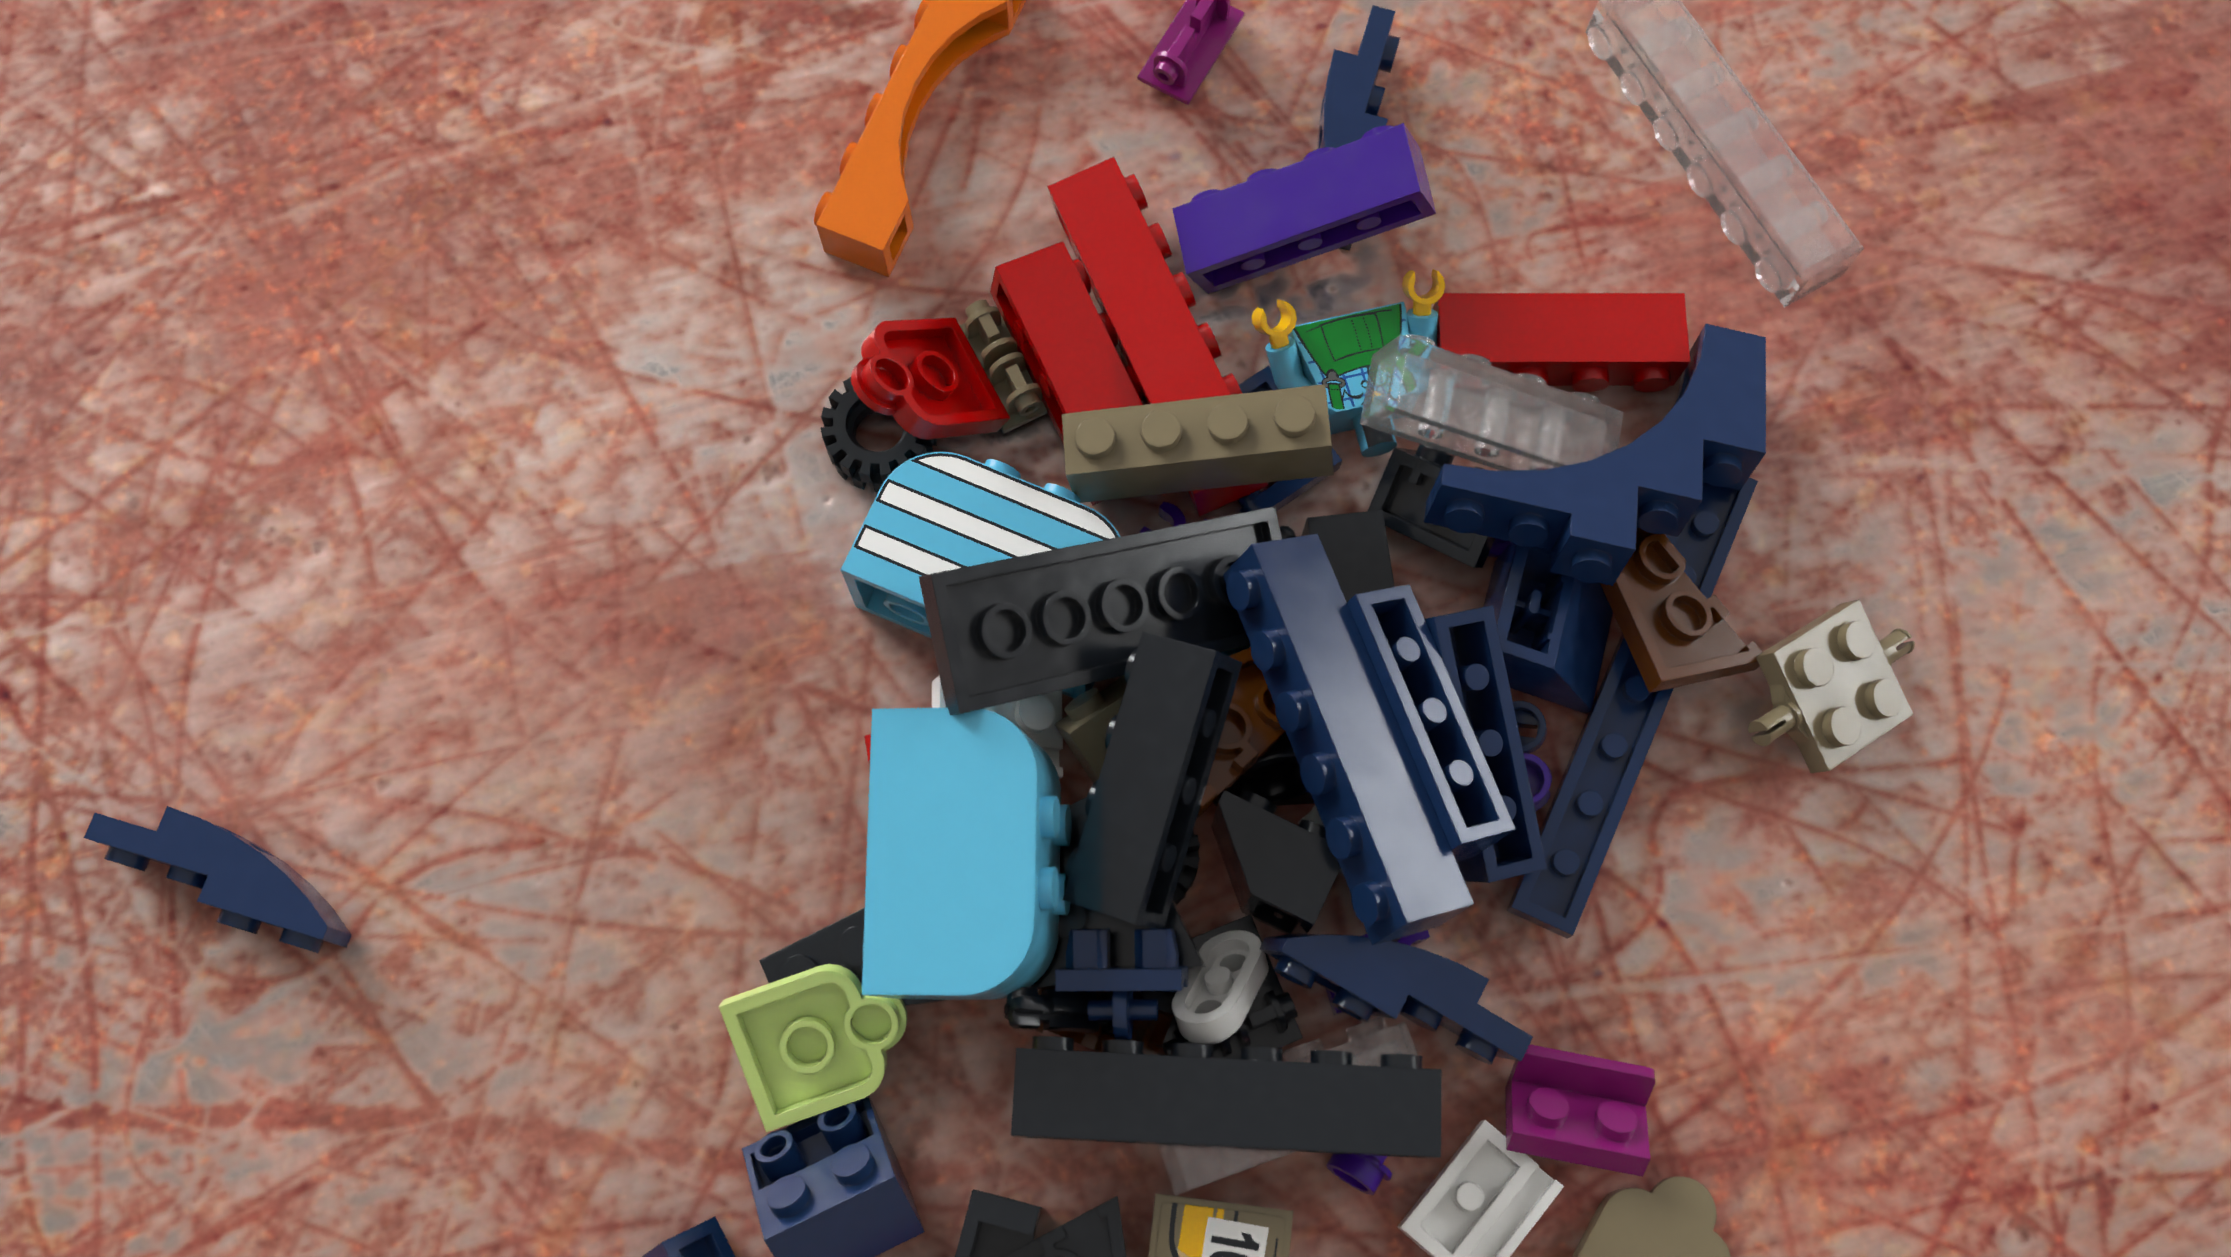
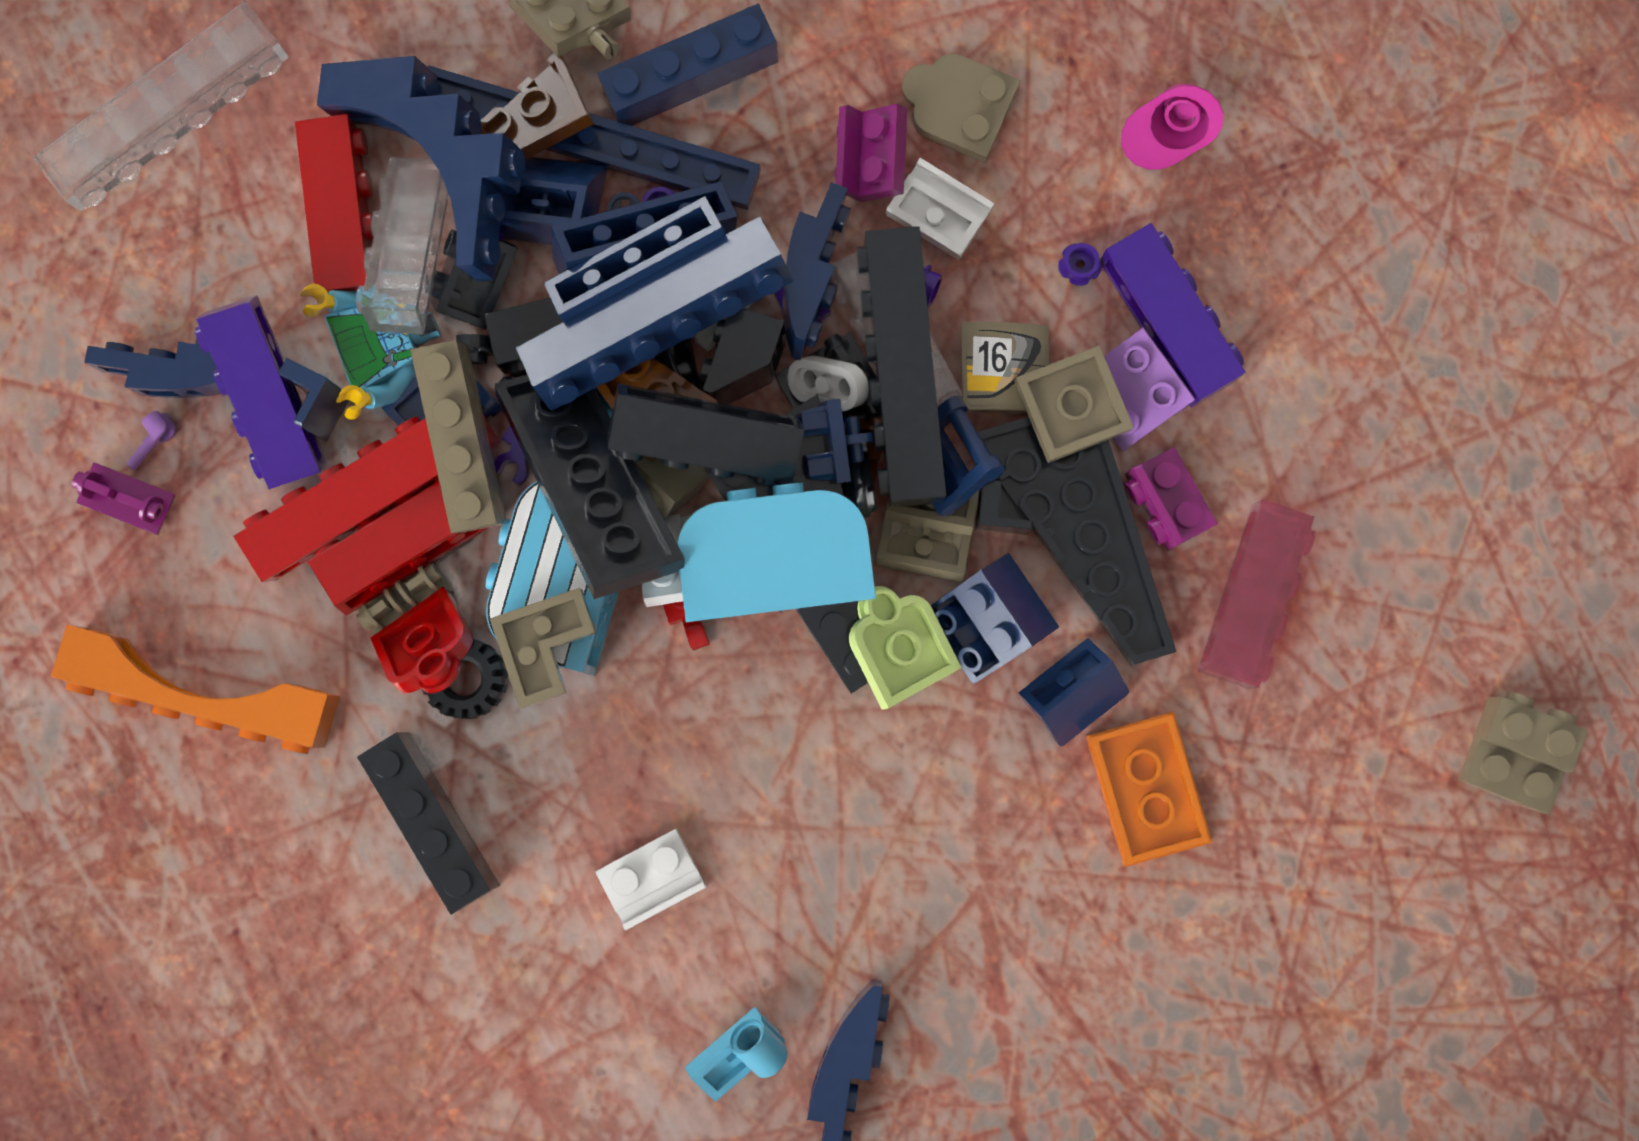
camera: 95 degrees left, 10 degrees up
none -> medium lavender hand [126,411,176,470]
none -> dark blue panel [278,358,349,442]
none -> black brick [357,732,501,915]
none -> black plate [456,334,494,364]
none -> dark tan plate [490,588,597,709]
none -> white plate [595,828,707,931]
none -> dark blue brick [597,3,778,126]
none -> medium azure plate [684,1007,788,1102]
none -> dark tan slope [875,489,980,582]
none -> dark blue plate [933,396,1005,516]

